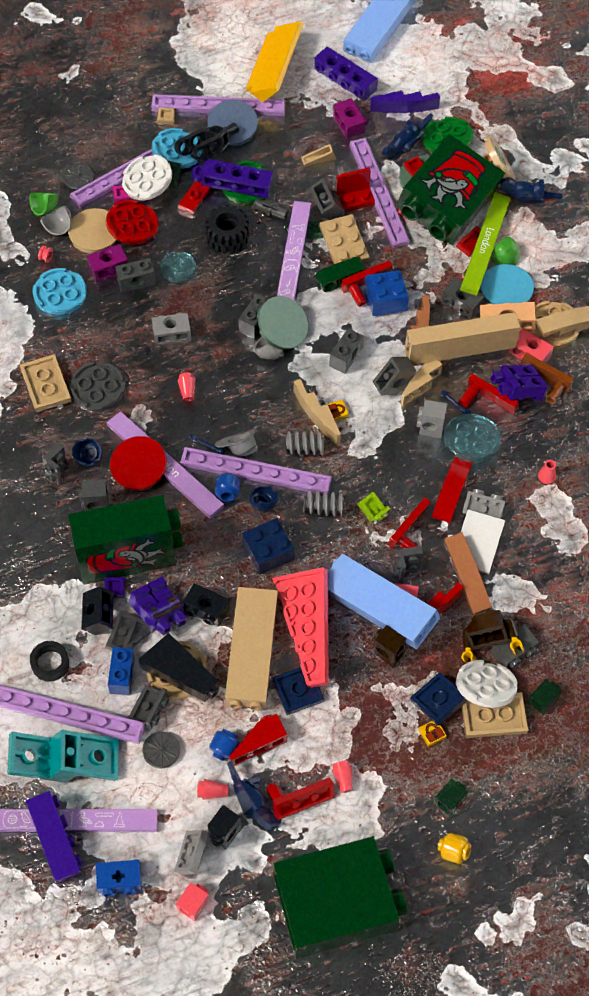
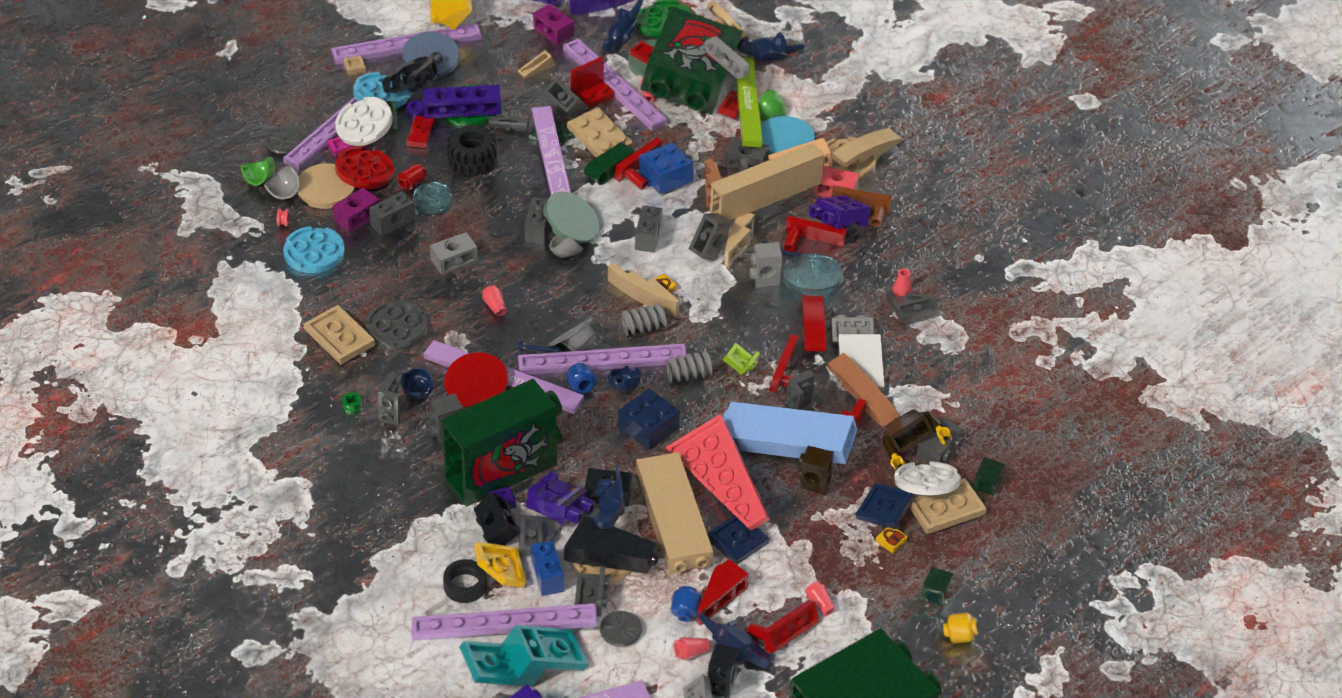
camera: 20 degrees left, 15 degrees down
none -> green bush [342,392,362,413]
none -> red brick [398,164,427,191]
none -> yellow plate [473,542,526,588]
none -> dark blue animal [593,465,625,529]
none -> light grey beam [704,37,750,79]
none -> flat silver wing [886,291,940,324]

